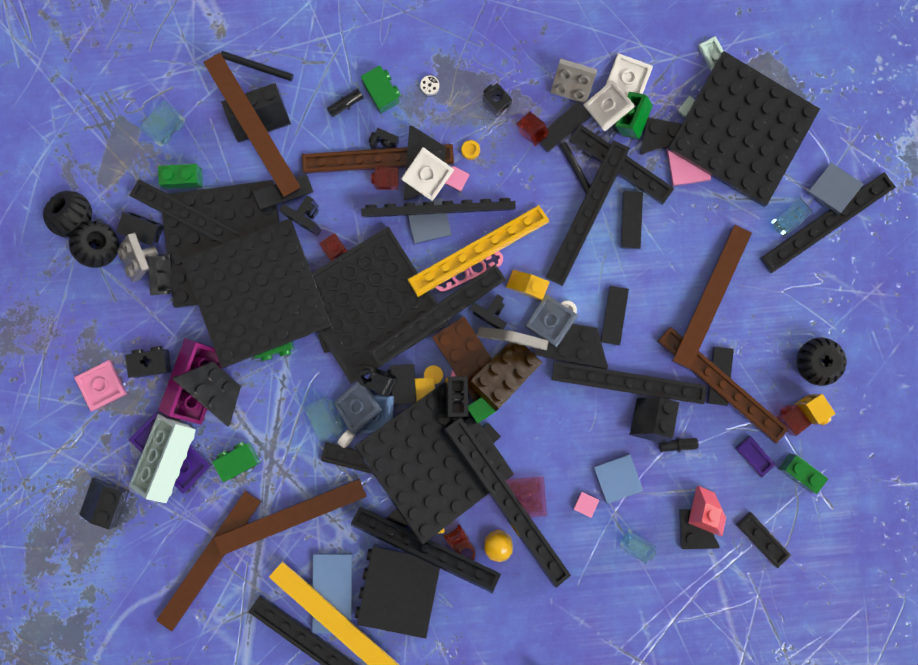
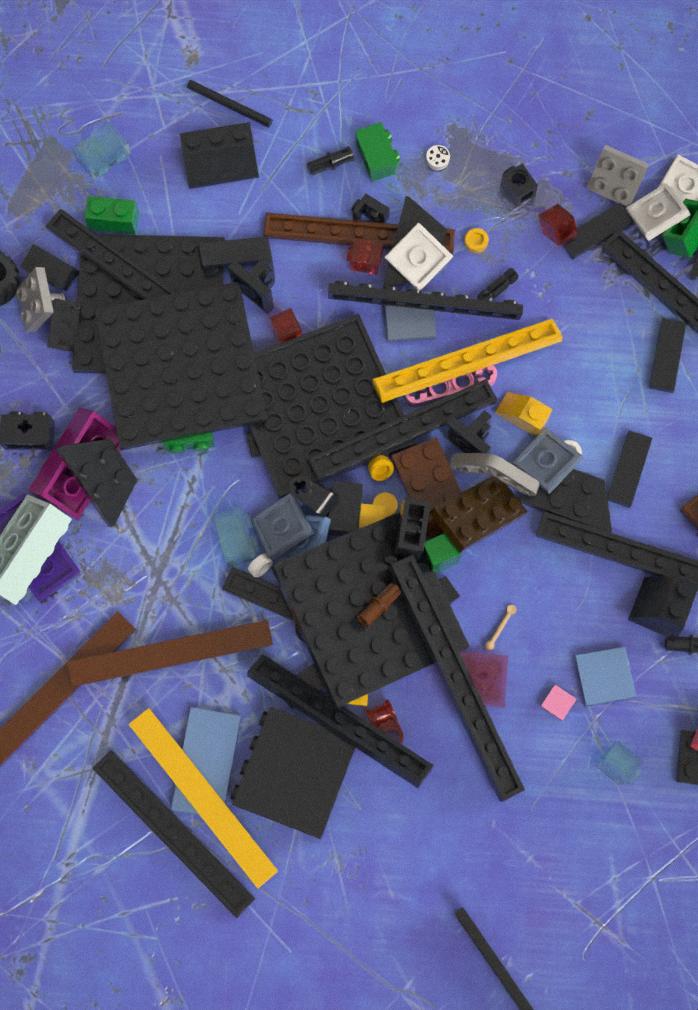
camera: 10 degrees right, 10 degrees down
reddish brown tile [203,52,301,197] -> none
green brick [212,441,261,482] -> none
bright pink tile [445,166,470,192] -> none
yellow hair [484,530,513,562] -> none
black tile [546,140,630,286] -> none
black bar [559,142,590,194] -> none
none -> reddish brown axle [357,583,401,628]
none -> yellow tile [368,455,394,481]
none -> black axle [477,268,519,300]
none -> tan hinge [484,605,517,651]

